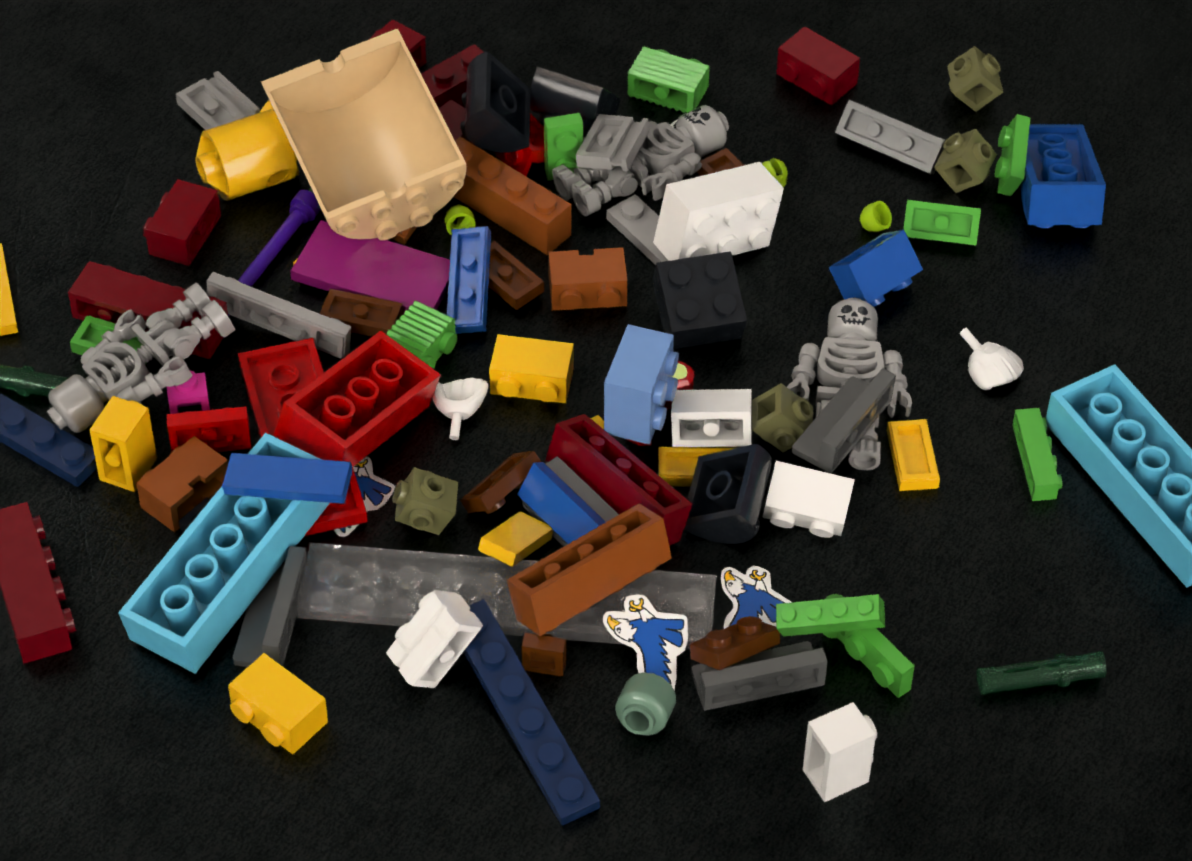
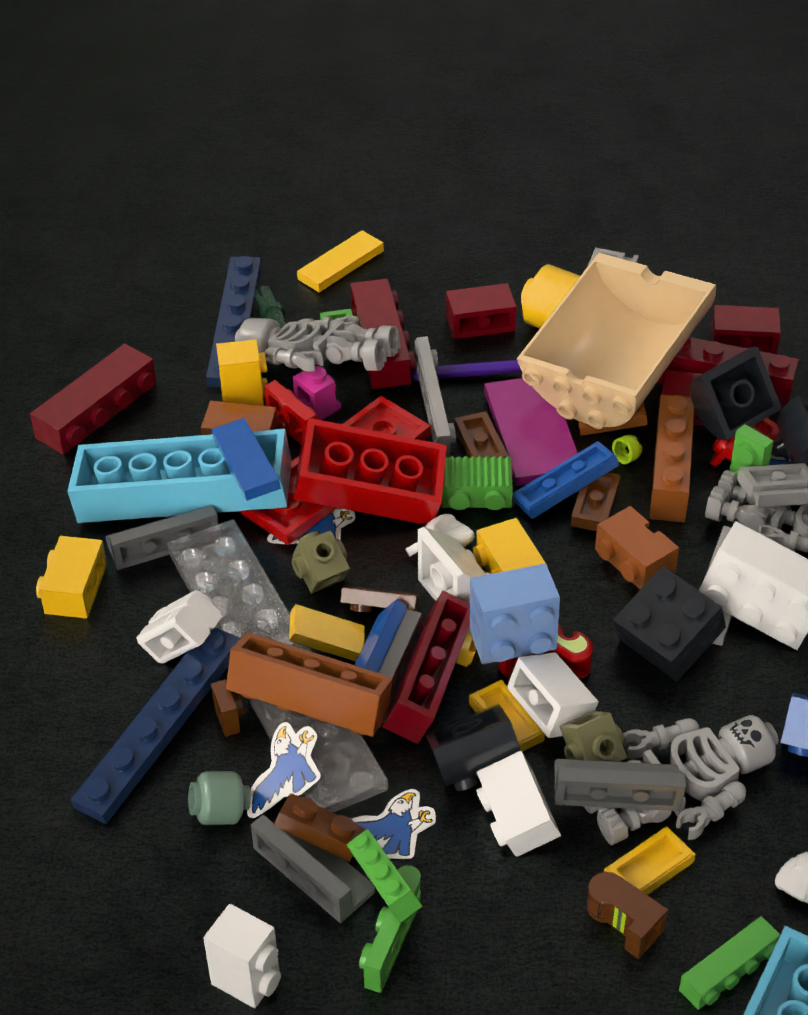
camera: 60 degrees right, 5 degrees down
none -> white slope [418,527,490,603]
none -> reddish brown leg [587,872,668,959]

